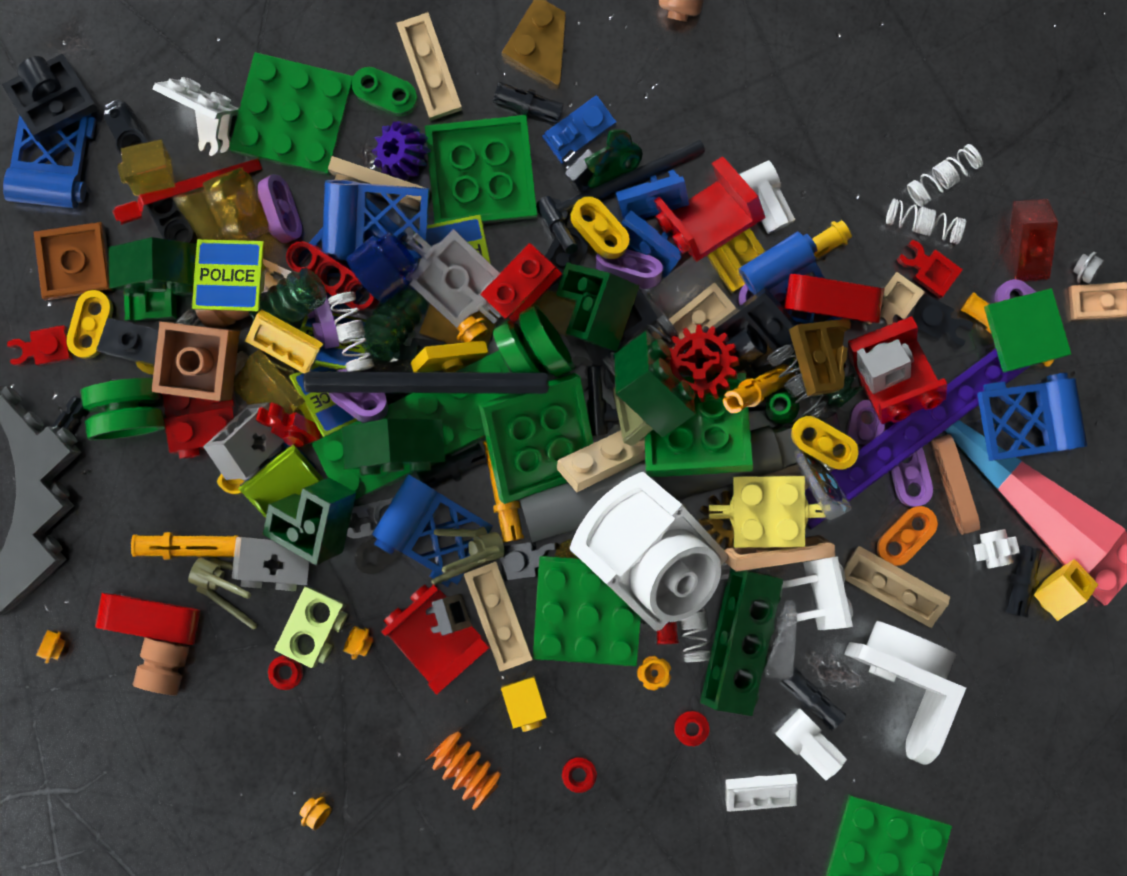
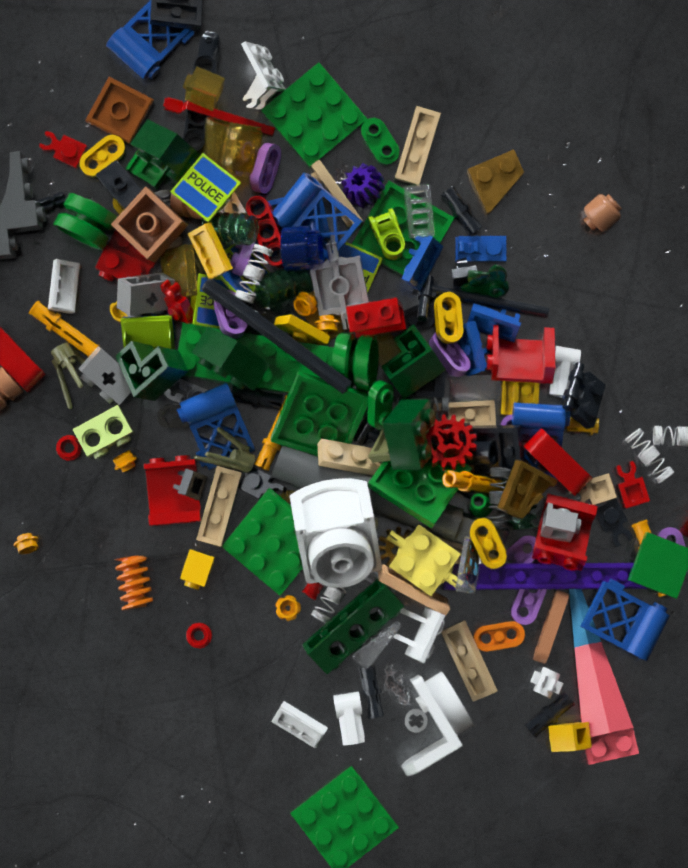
camera: 30 degrees right, 0 degrees up
red plate [674,711,709,746] -> none
none -> white plate [48,259,80,314]
none -> light orange plate [293,292,317,316]
none -> green plate [367,380,394,430]
none -> lime piece [368,208,405,260]
none -> blue plate [401,235,444,291]
none -> clear slope [403,184,435,238]
none -> light grey bush [405,709,428,733]
none -> black plate [562,362,606,429]

